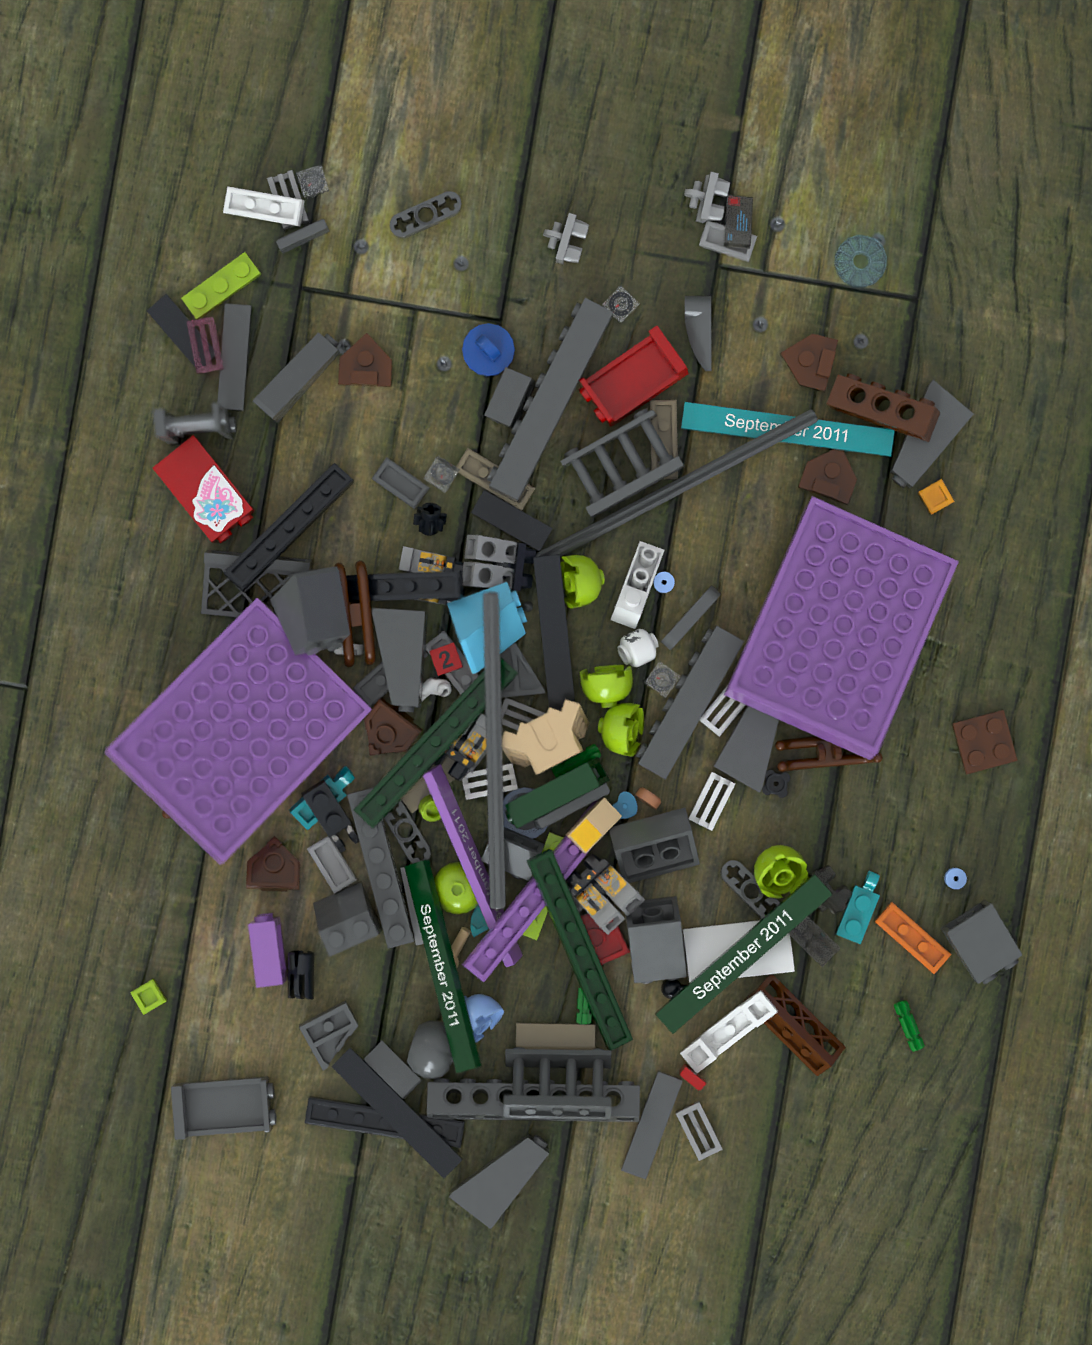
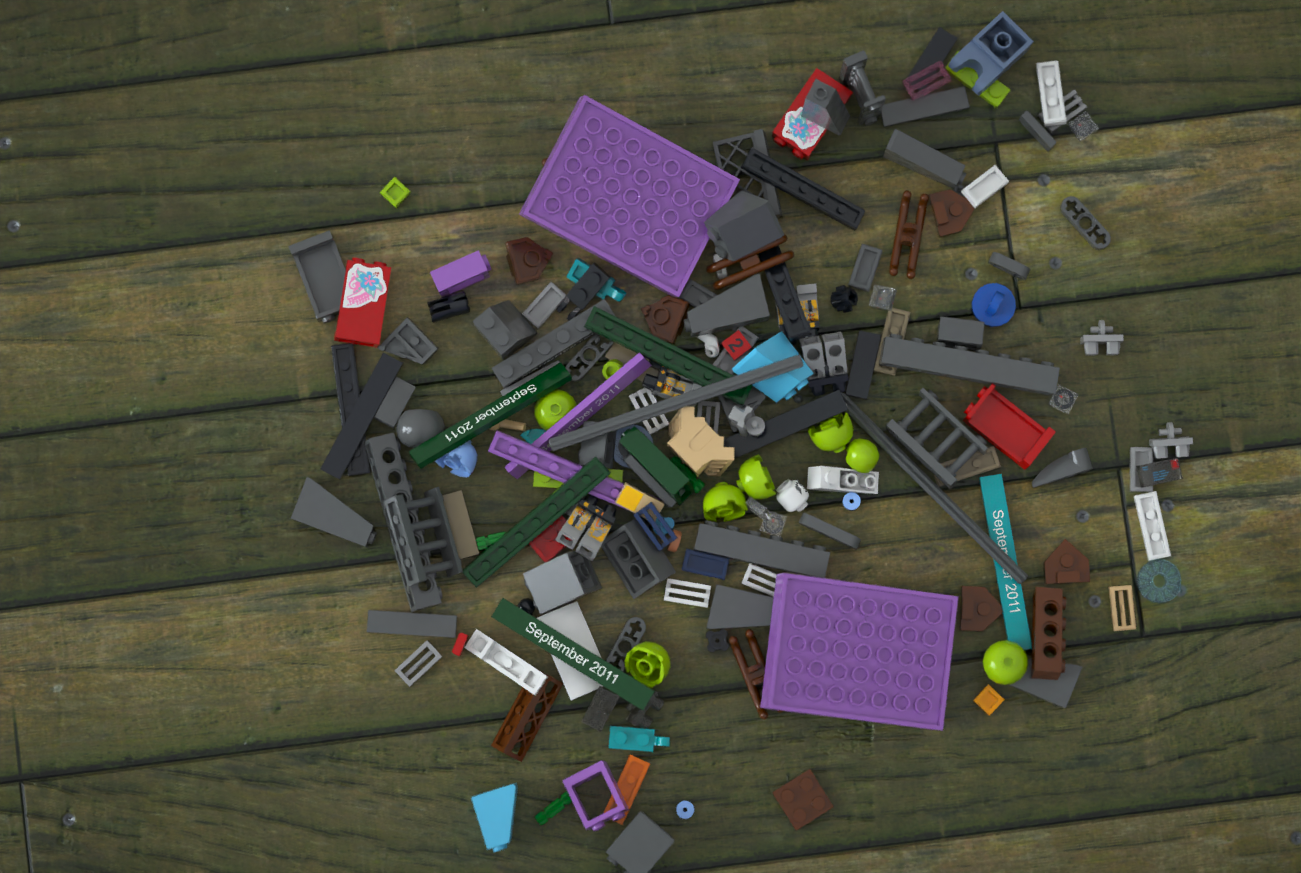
camera: 70 degrees right, 5 degrees down
none -> red panel [334,258,391,348]
none -> medium azure slope [471,783,518,852]
none -> medium lavender window [562,760,629,832]
none -> dark blue tile [634,502,678,551]
none -> dark blue tile [682,549,730,580]
none -> light grey hips [728,406,765,438]
none -> clear tile [746,497,772,522]
none -> dark grey slope [801,79,850,136]
none -> lime hair [845,438,879,473]
none -> reddish brown piece [889,190,929,279]
none -> sand blue brick [948,11,1034,96]
none -> white tile [961,165,1009,208]
none -> lime cylinder [982,640,1028,685]
none -> dark grey beam [988,252,1030,280]
none -> tan tile [1108,585,1136,631]
none -> white tile [1134,491,1171,561]

